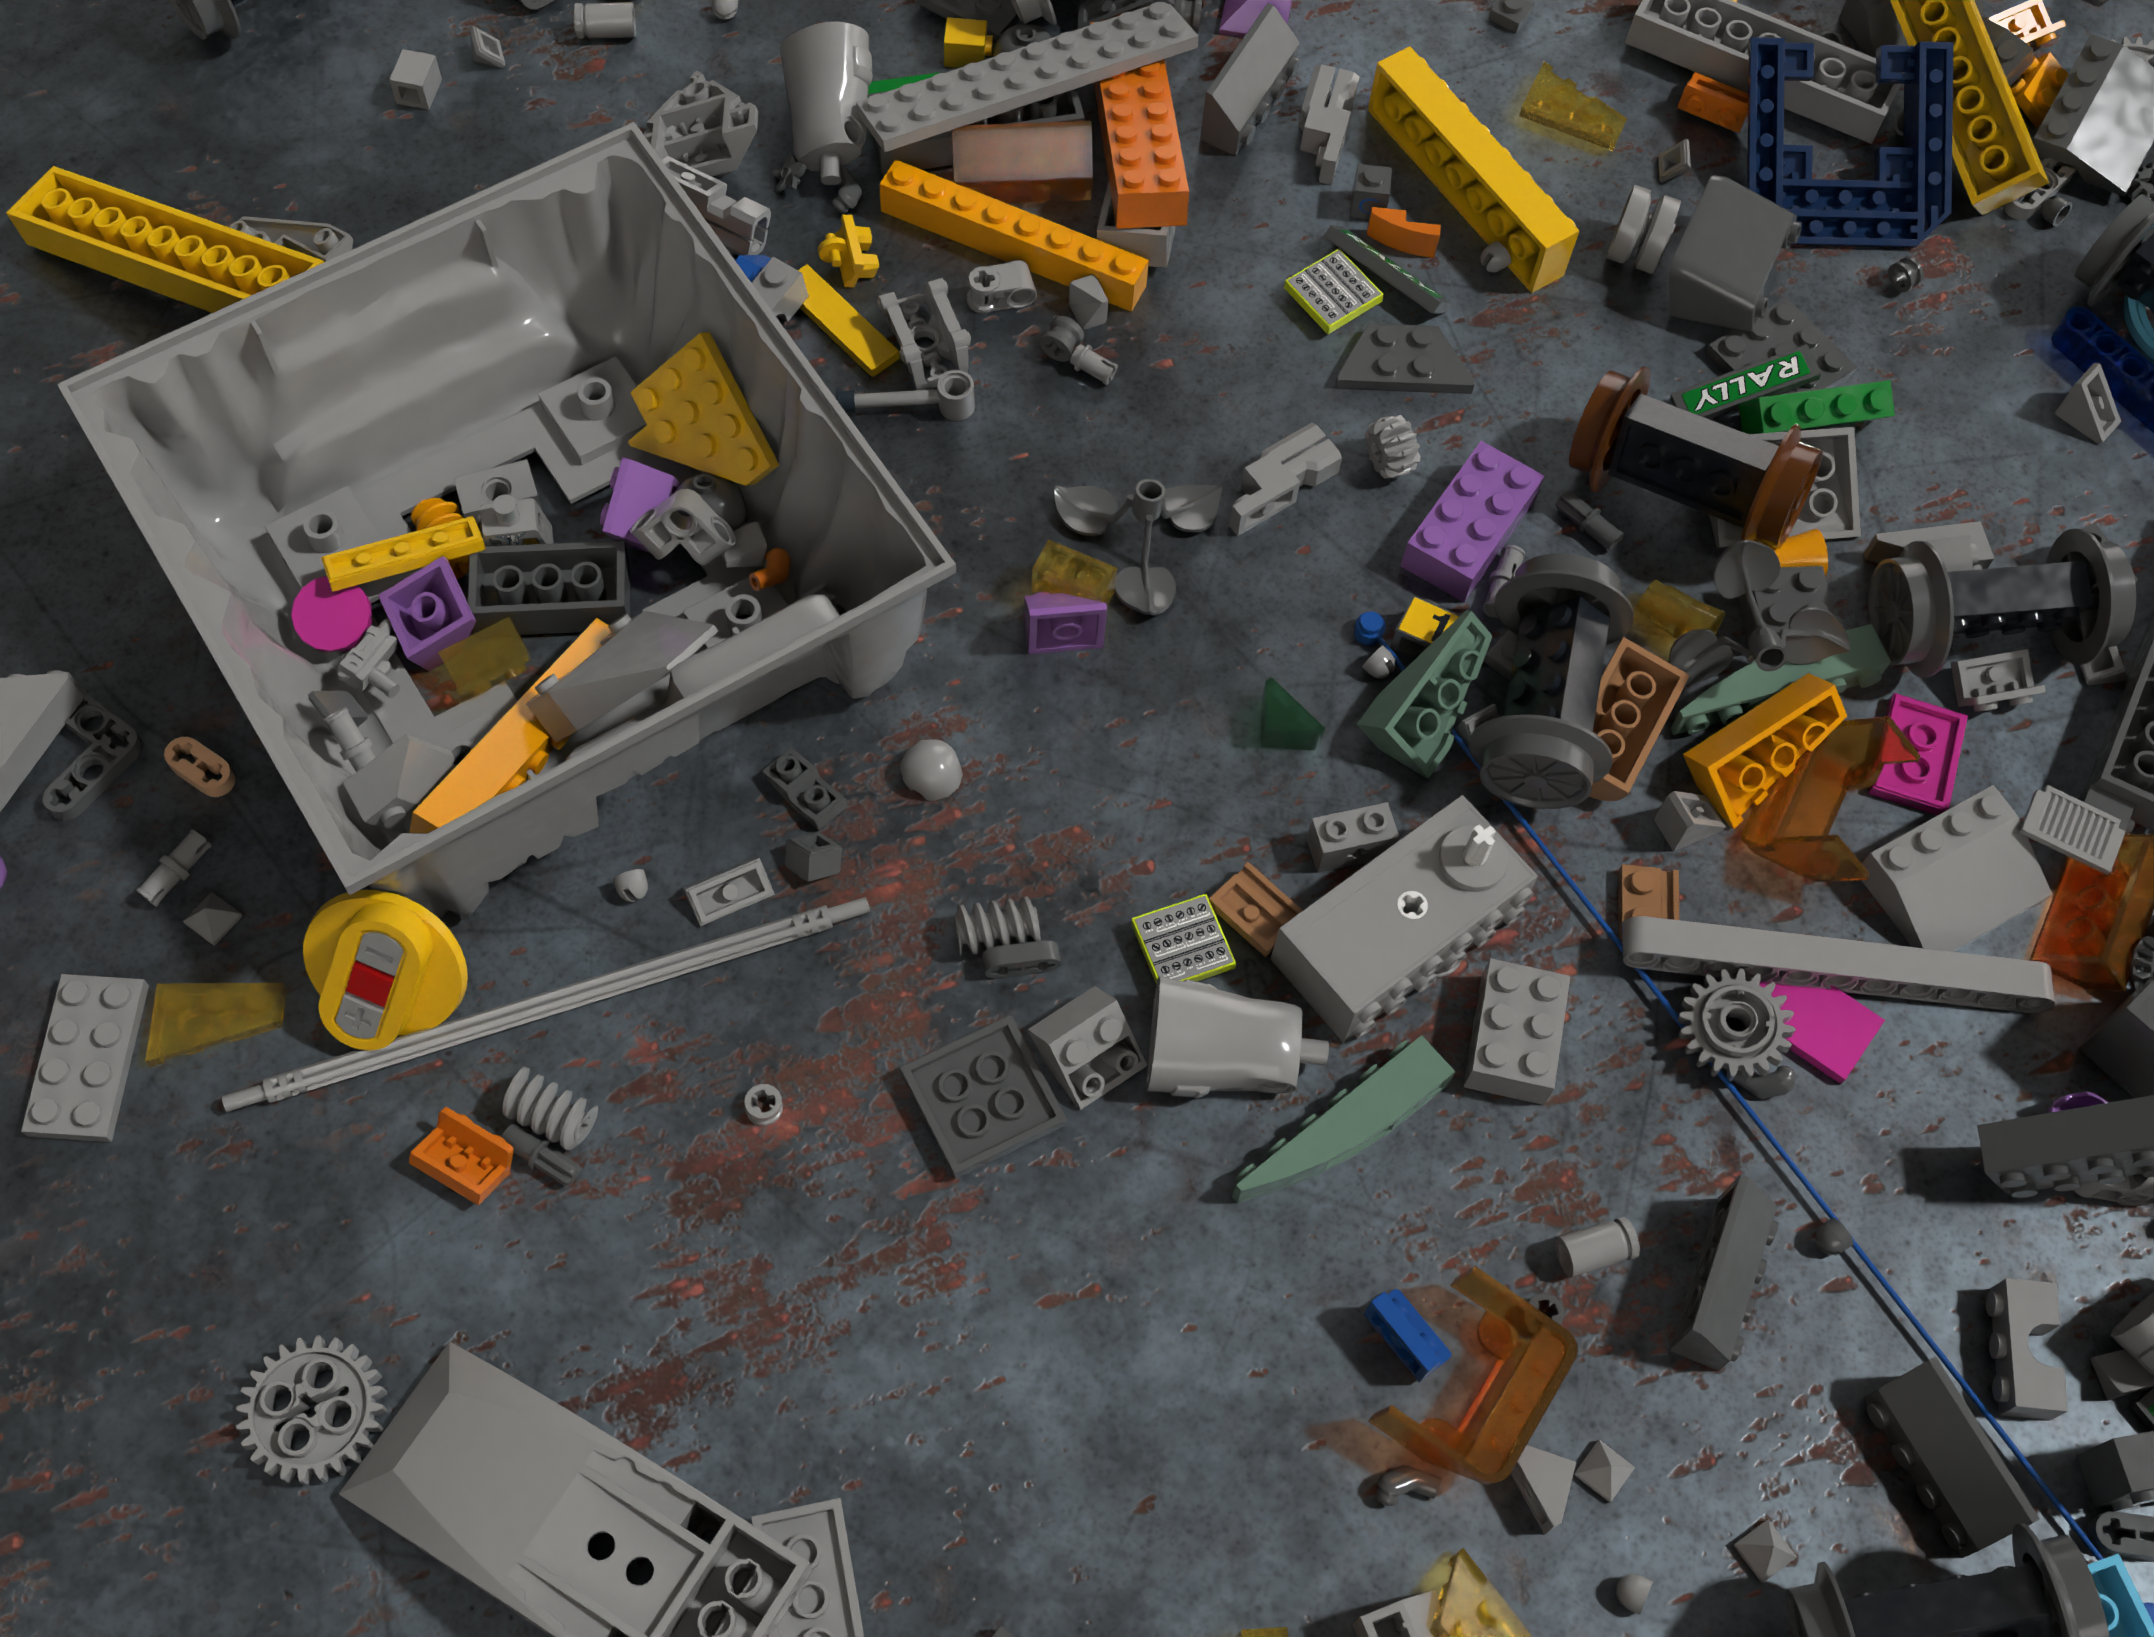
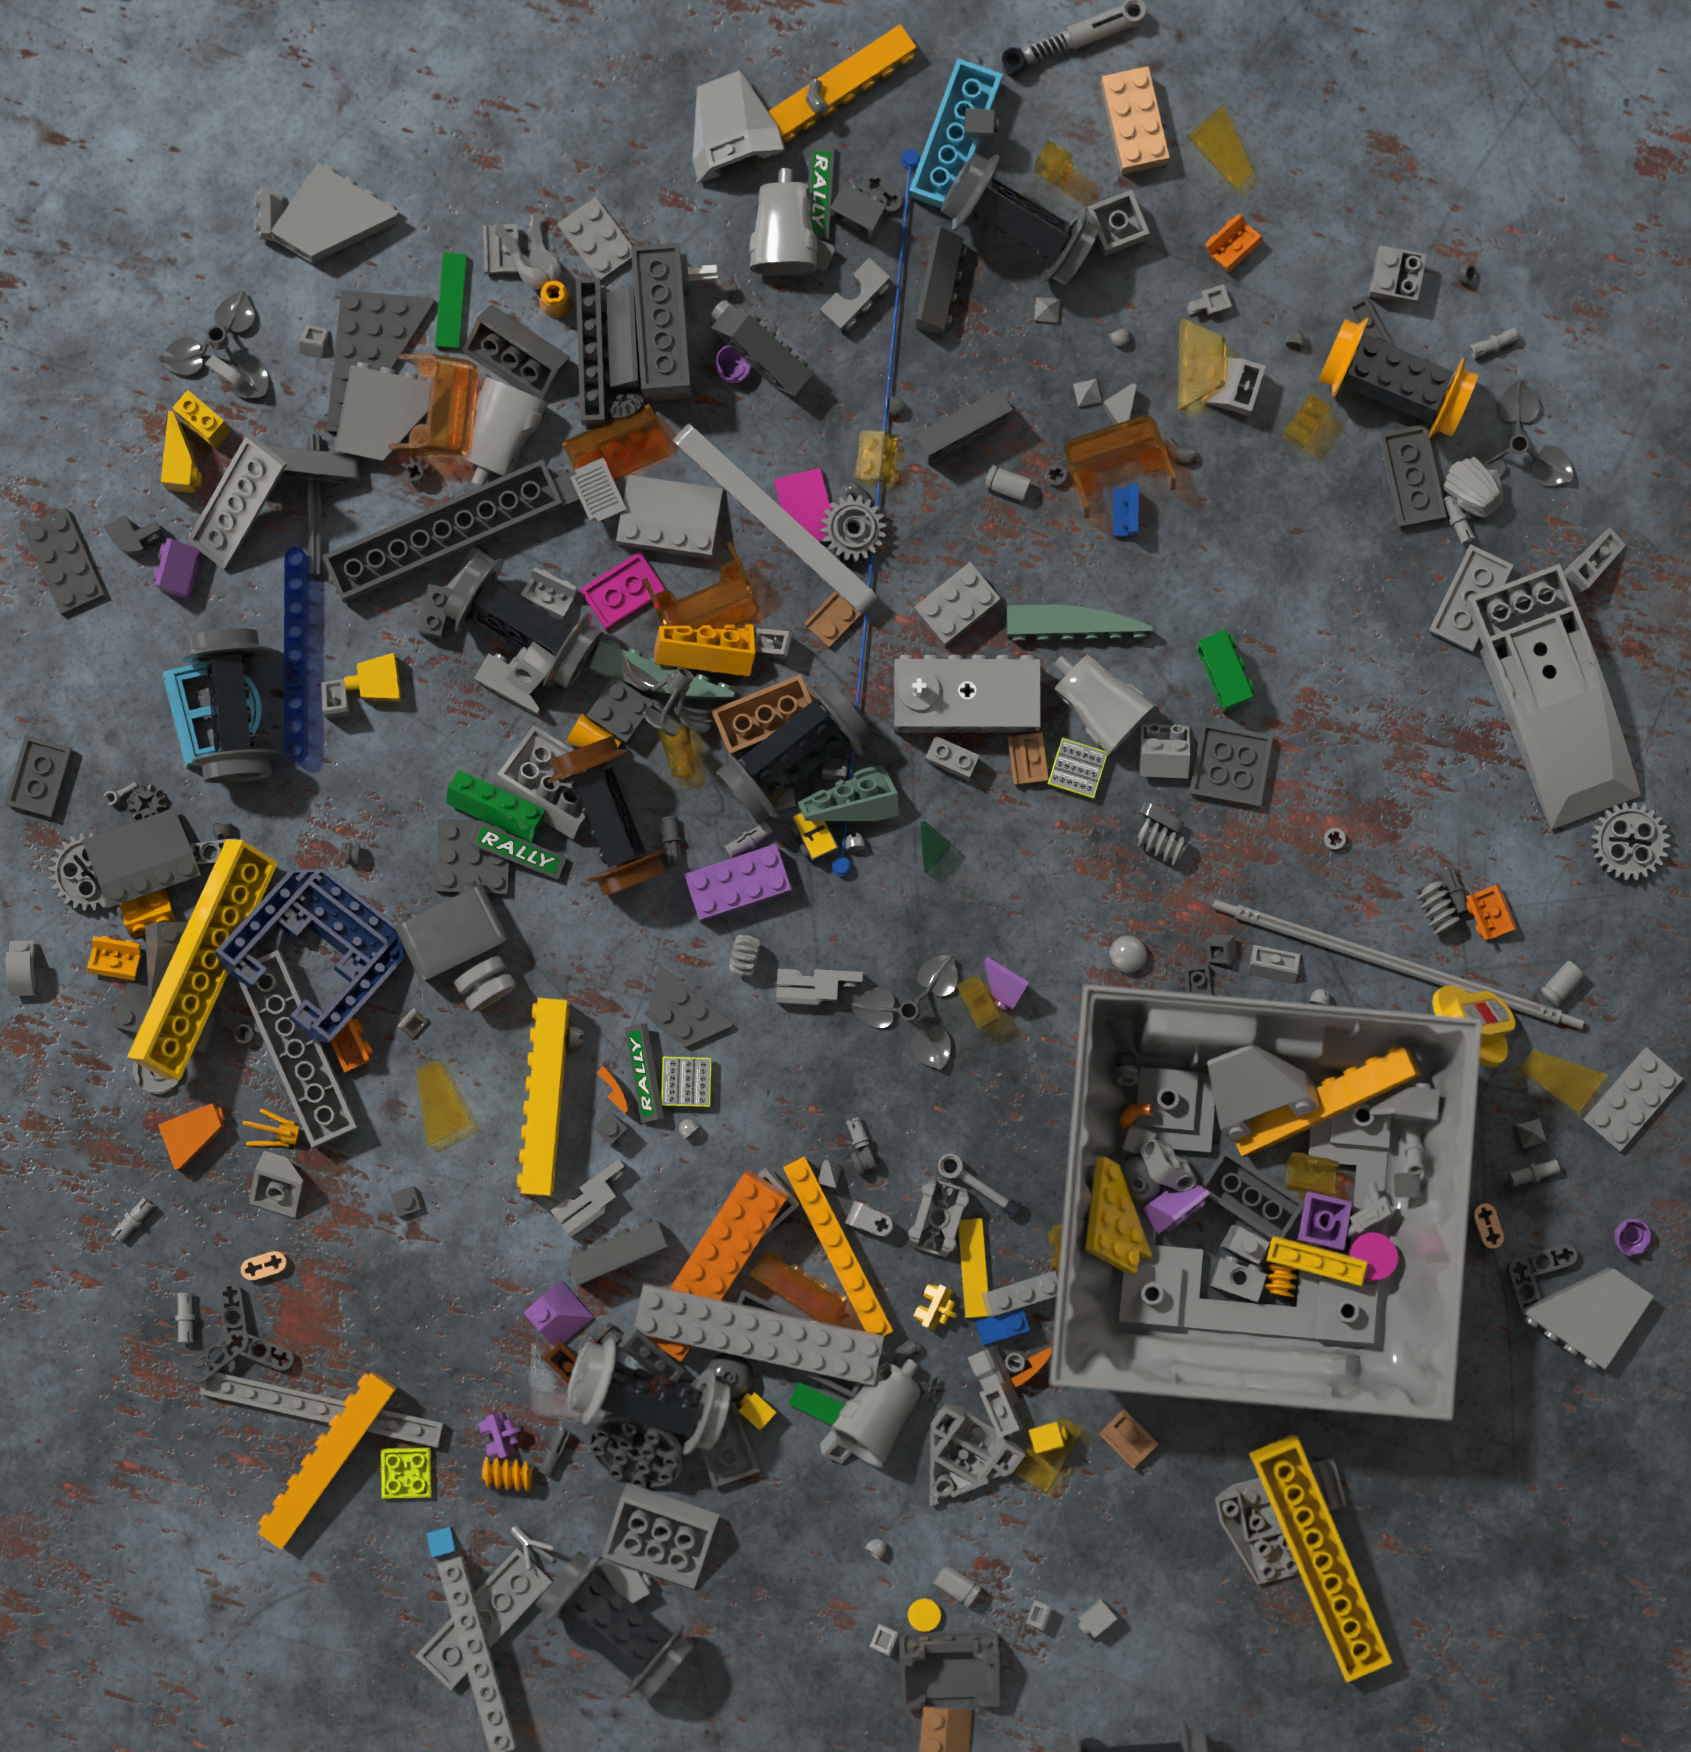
camera: 135 degrees left, 20 degrees up
none -> yellow torso [344,653,402,702]
none -> light grey hinge [679,1119,700,1140]
none -> clear yellow bracket [855,431,897,483]
none -> green brick [1195,630,1255,713]
none -> light grey piece [1540,961,1586,1007]

